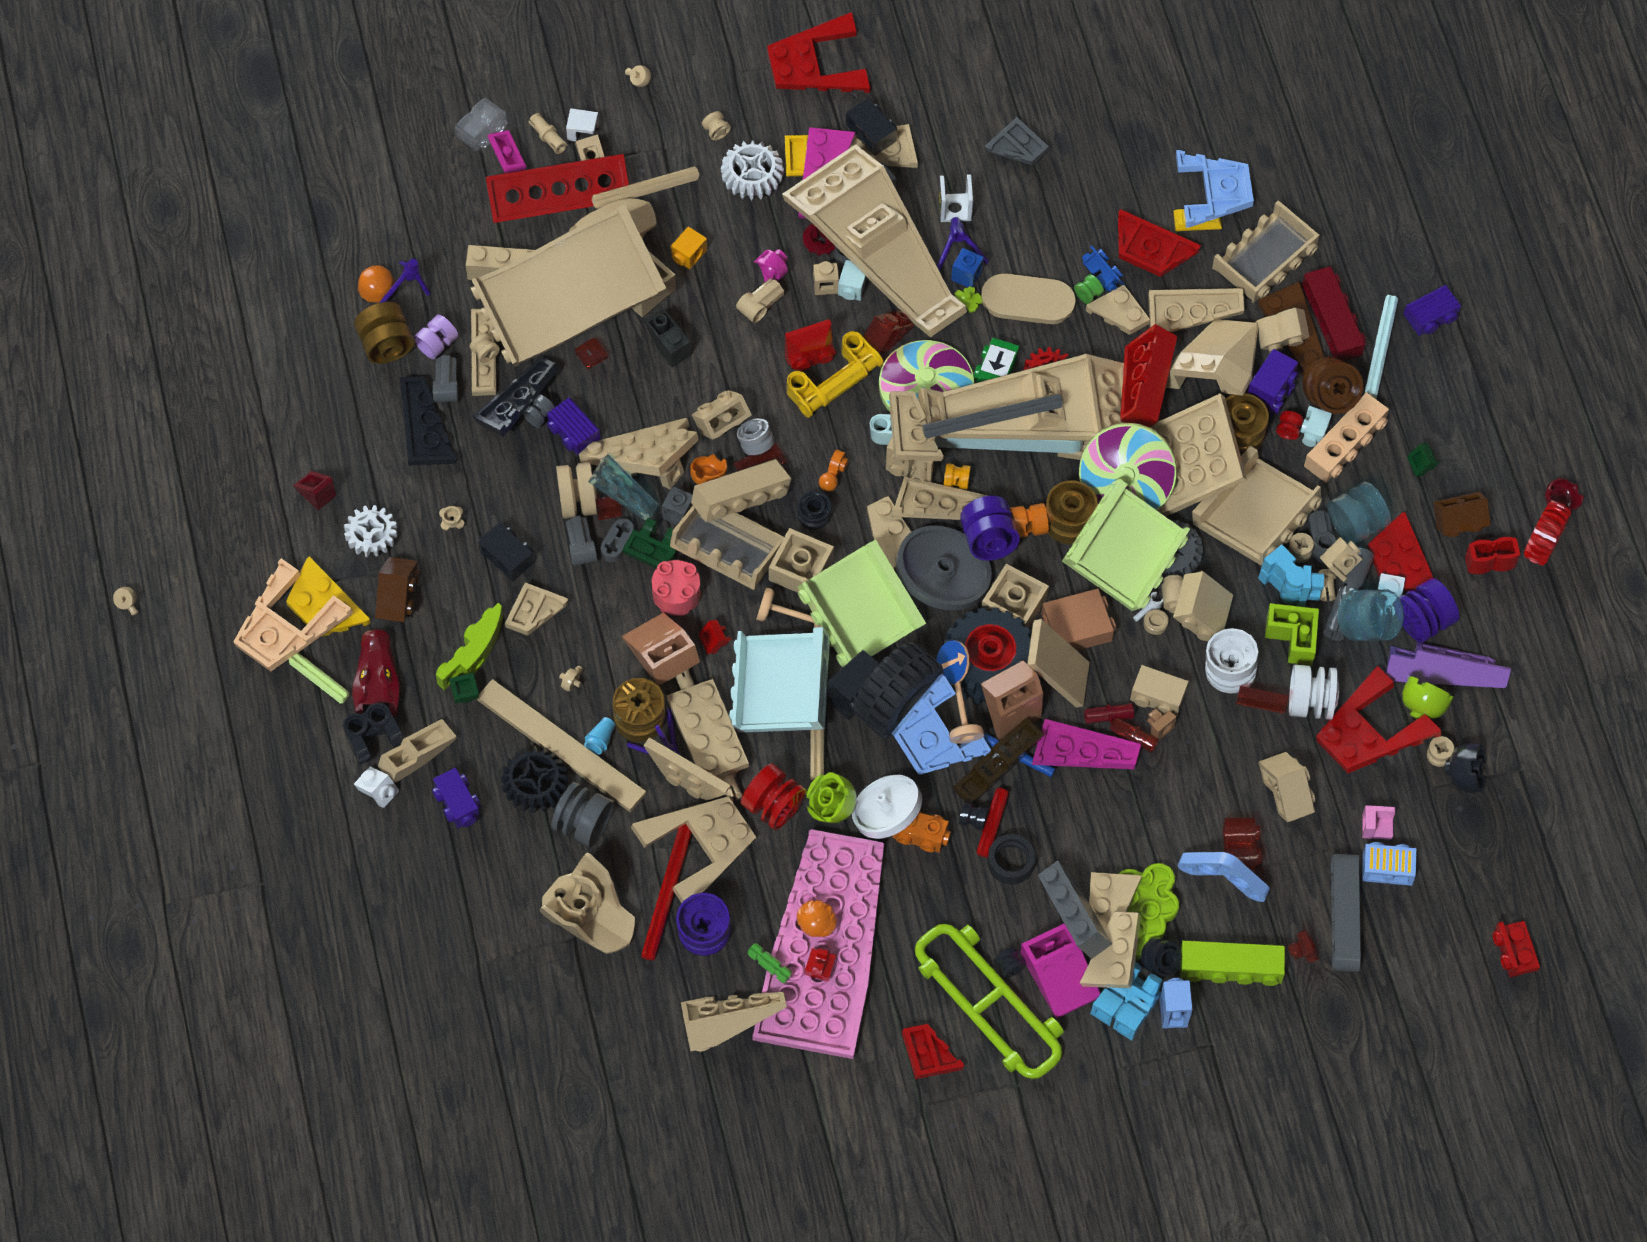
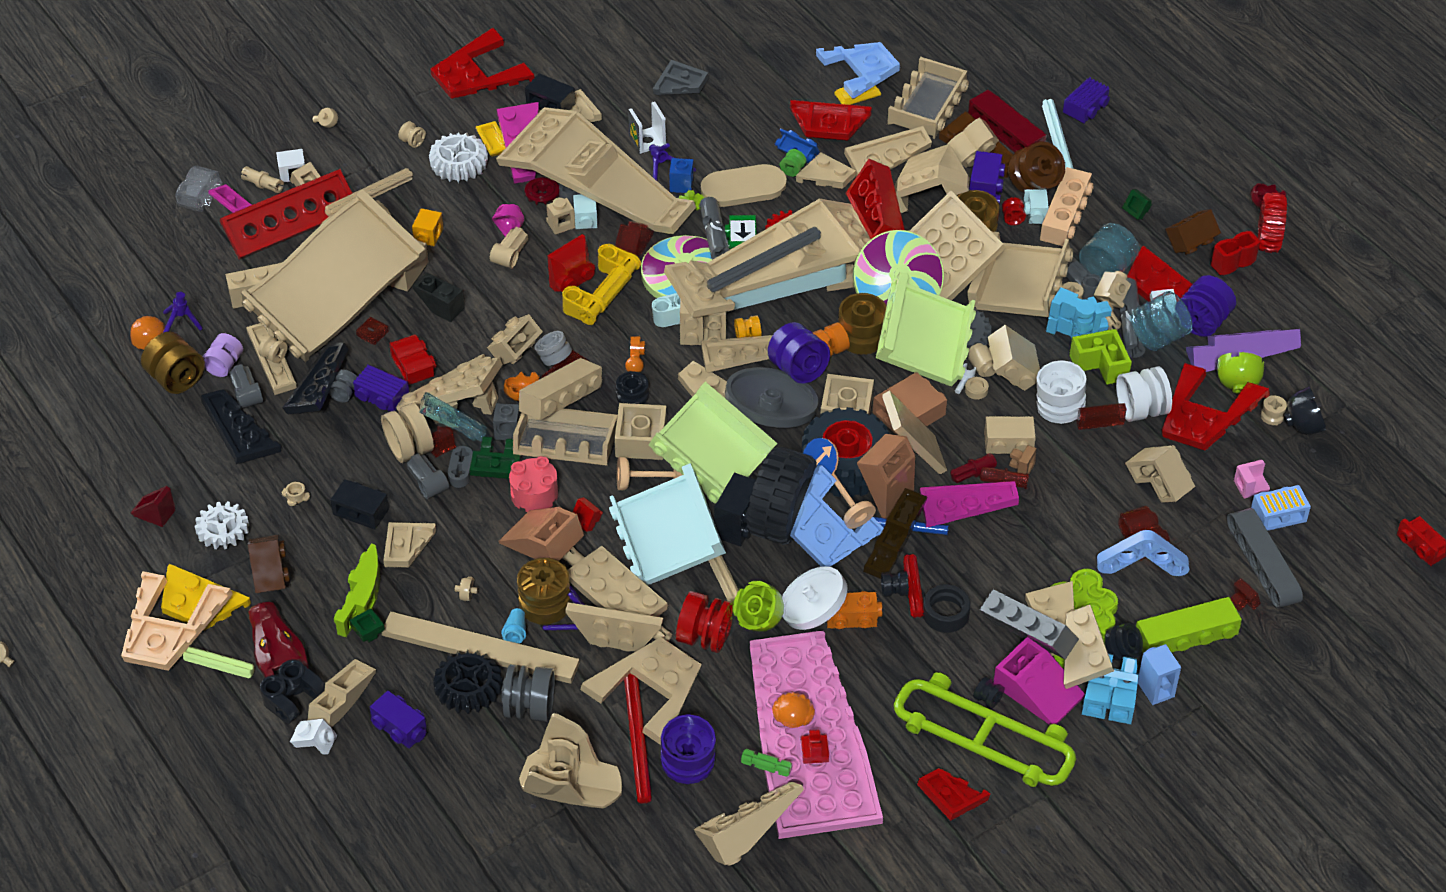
camera: 20 degrees left, 15 degrees down
none -> red brick [389,334,436,385]
none -> dark grey piece [699,197,730,260]

